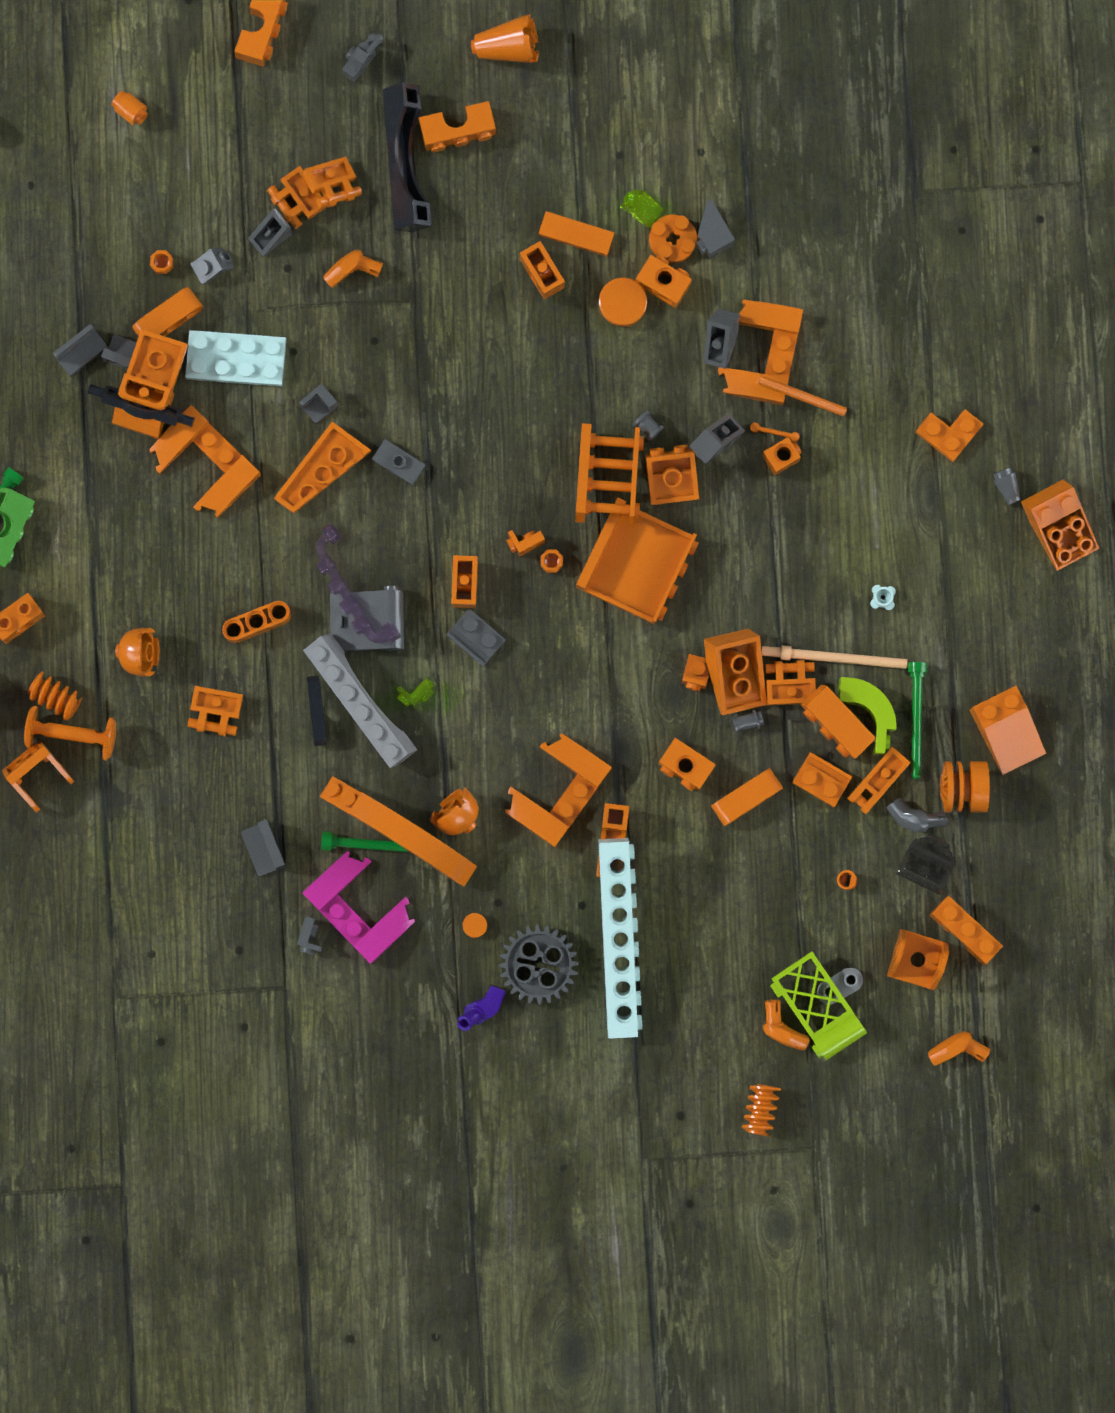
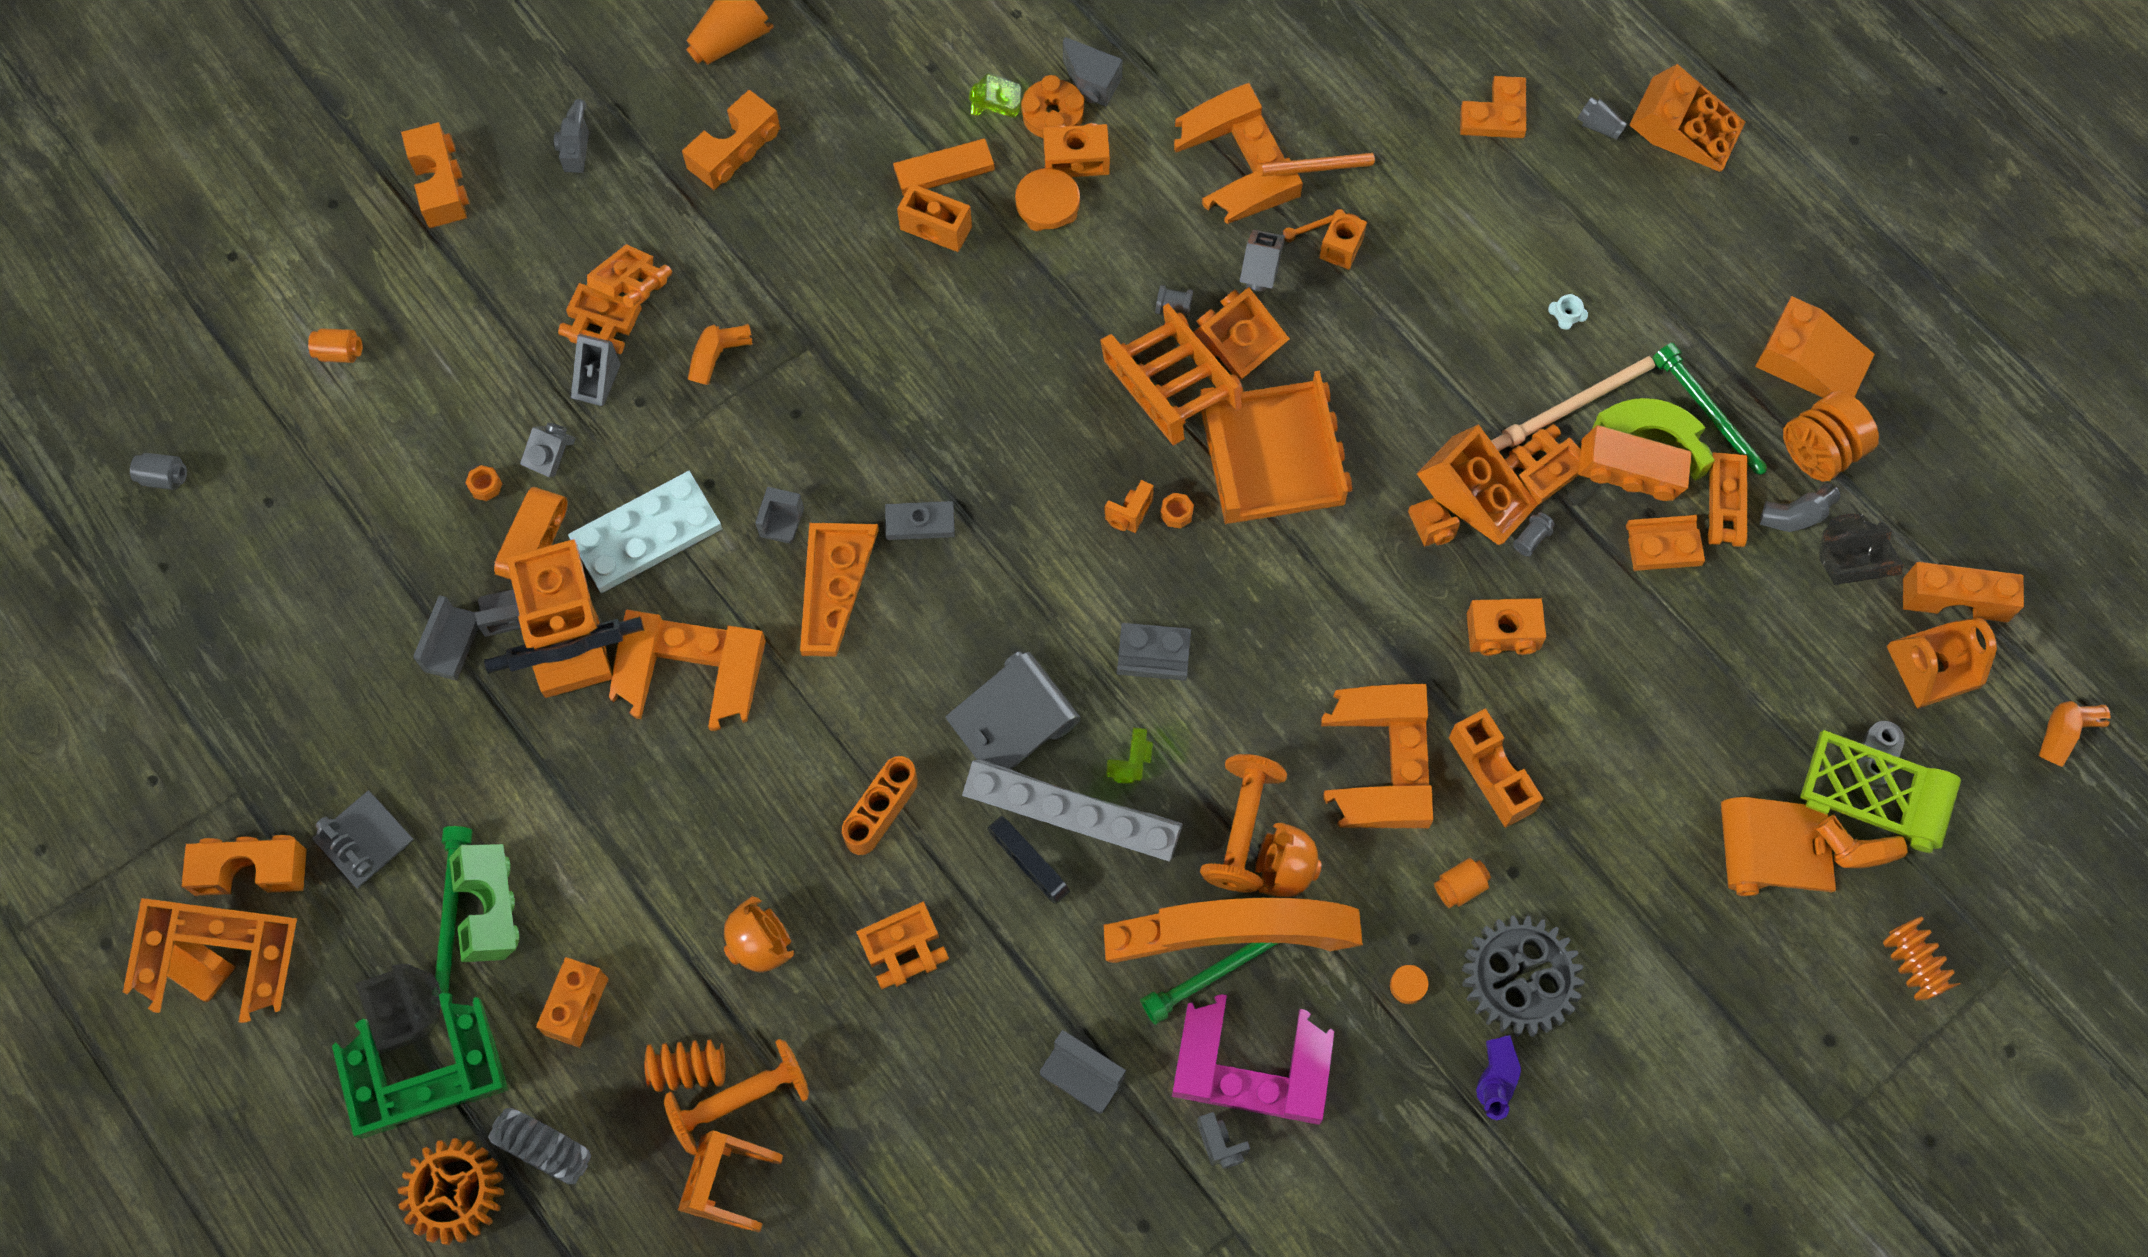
camera: 30 degrees left, 15 degrees down
clear purple bar [316,523,401,643] -> none
black arch [382,82,432,233] -> none
orange brick [451,555,478,609] -> none
light aqua brick [598,838,642,1039] -> none
dark grey slope [703,308,740,369] -> none
orange beam [711,768,783,827] -> none
orange hinge [837,870,857,890] -> none
none -> orange hose [1200,754,1287,892]
none -> orange brick [1434,858,1491,908]
none -> orange door [1721,797,1836,896]

